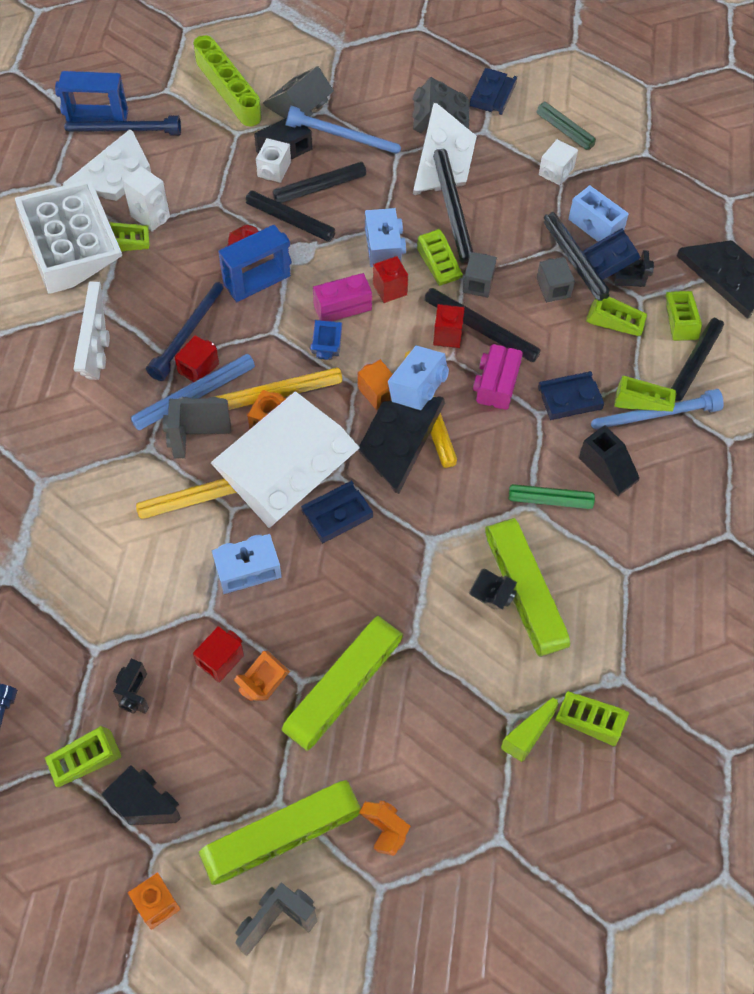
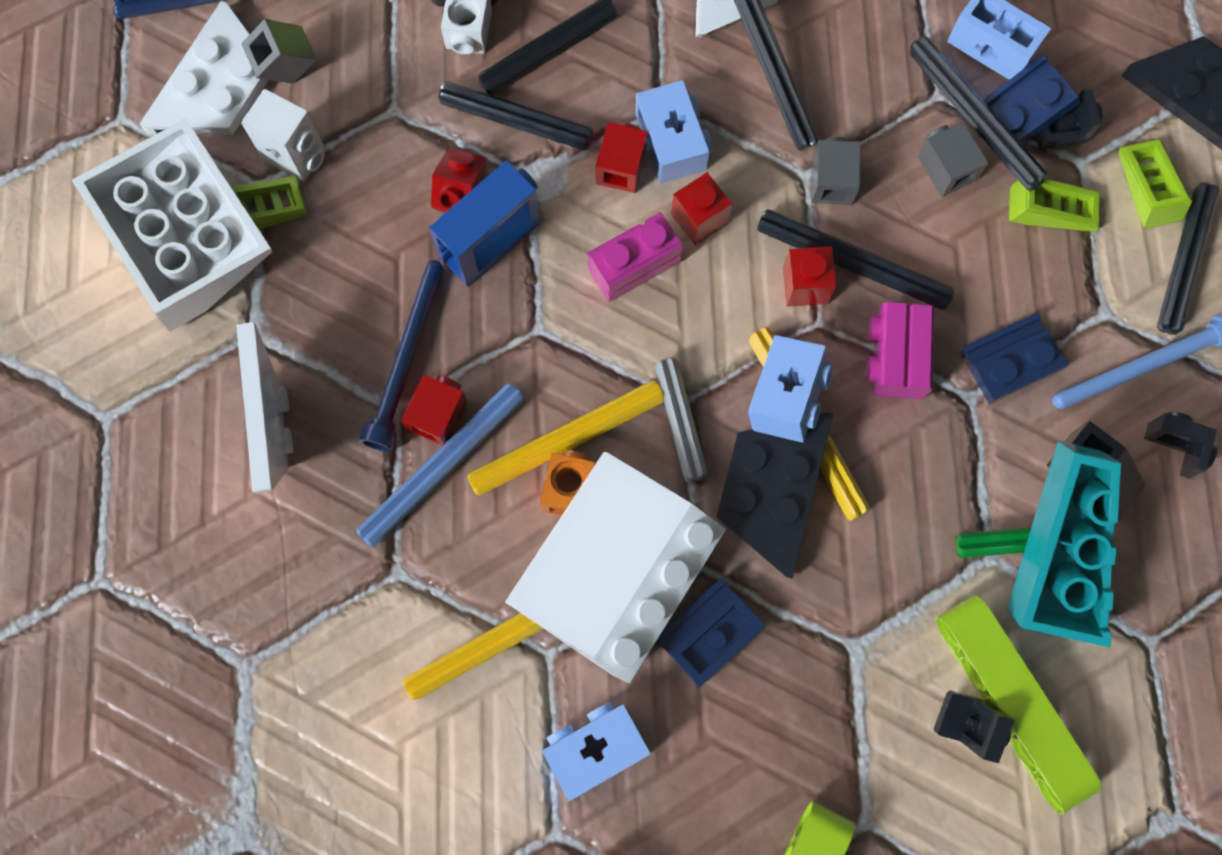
camera: 10 degrees left, 15 degrees up
dark grey bracket [163,397,231,459] -> none
blue bracket [310,320,343,360] -> none
orange brick [358,359,393,411] -> none
lime slope [417,229,463,286] -> none
lime slope [614,376,676,412] -> none
none -> dark grey brick [241,19,317,83]
none -> red brick [595,122,648,193]
none -> light grey axle [655,358,707,482]
none -> teal wedge [1007,441,1121,648]
none -> black bracket [1144,412,1217,479]

